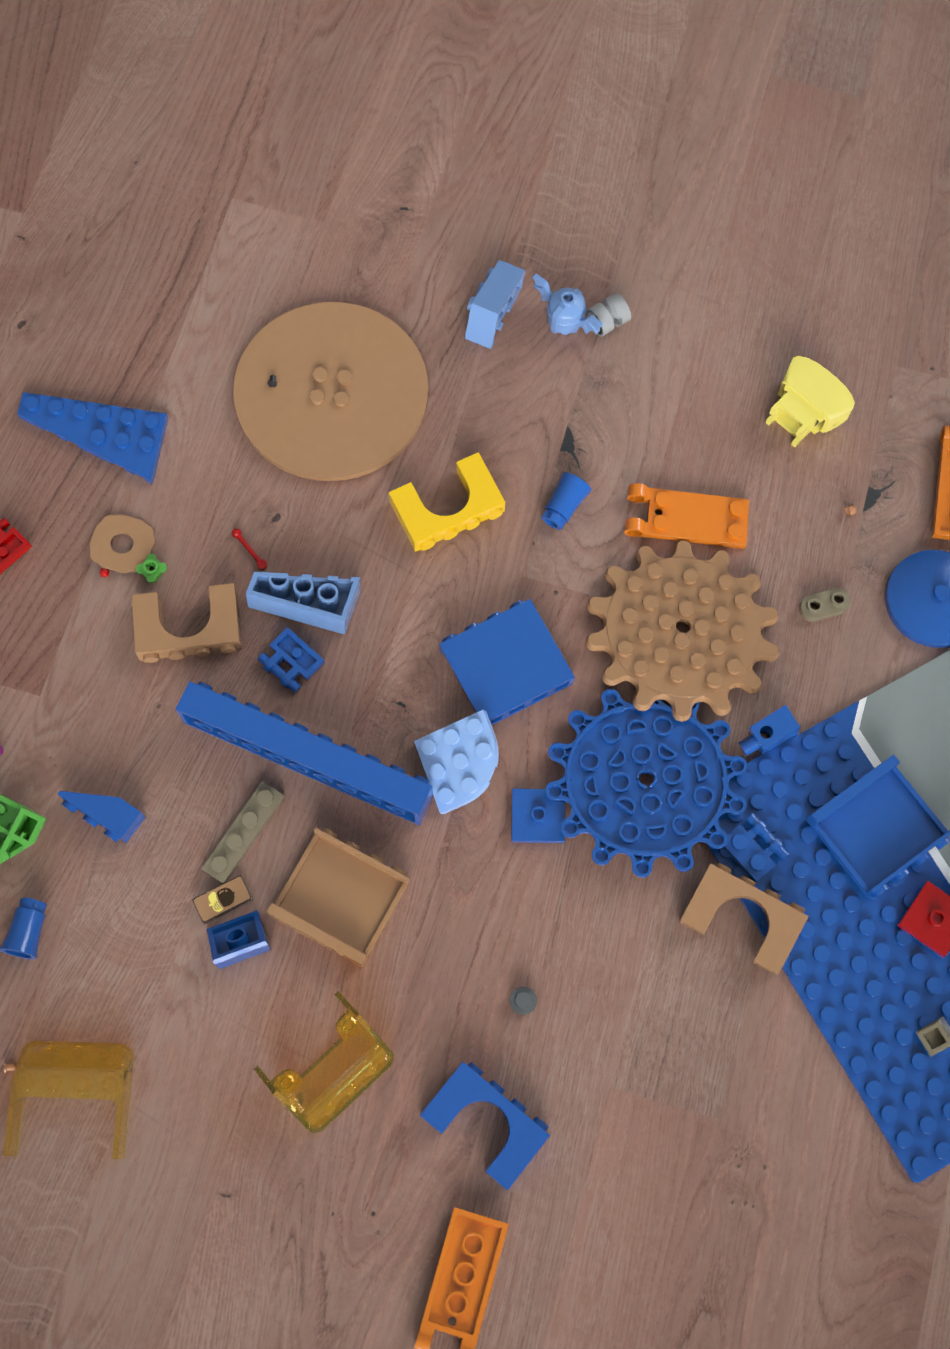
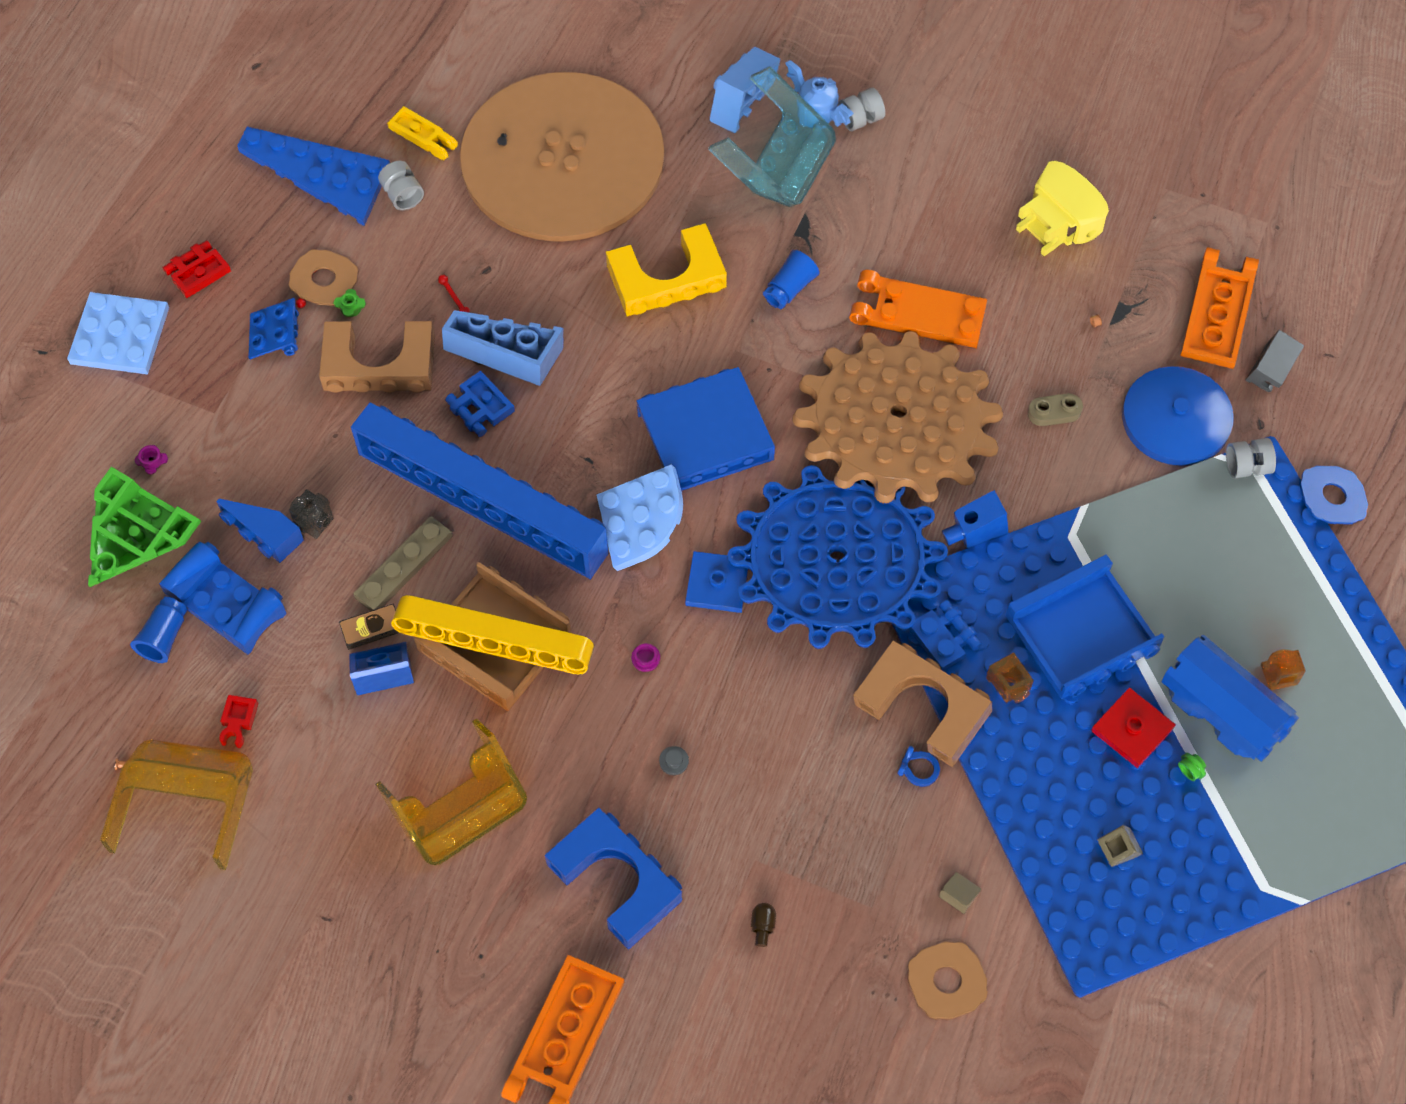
camera: 10 degrees right, 10 degrees down
none -> blue piece [159,542,287,655]
none -> red plate [219,695,259,748]
none -> blue hinge [248,298,299,359]
none -> clear smoke brick [289,489,334,539]
none -> light grey wheel [378,161,424,211]
none -> yellow hinge [387,106,458,161]
none -> yellow beam [391,595,594,674]
none -> magenta plate [631,643,660,672]
none -> clear light blue windscreen [708,66,836,207]
none -> dark brown cylinder [751,903,776,947]
none -> blue piece [897,746,940,787]
none -> medium nougat piece [908,941,987,1020]
none -> dark tan slope [939,872,982,914]
none -> clear orange brick [986,653,1034,703]

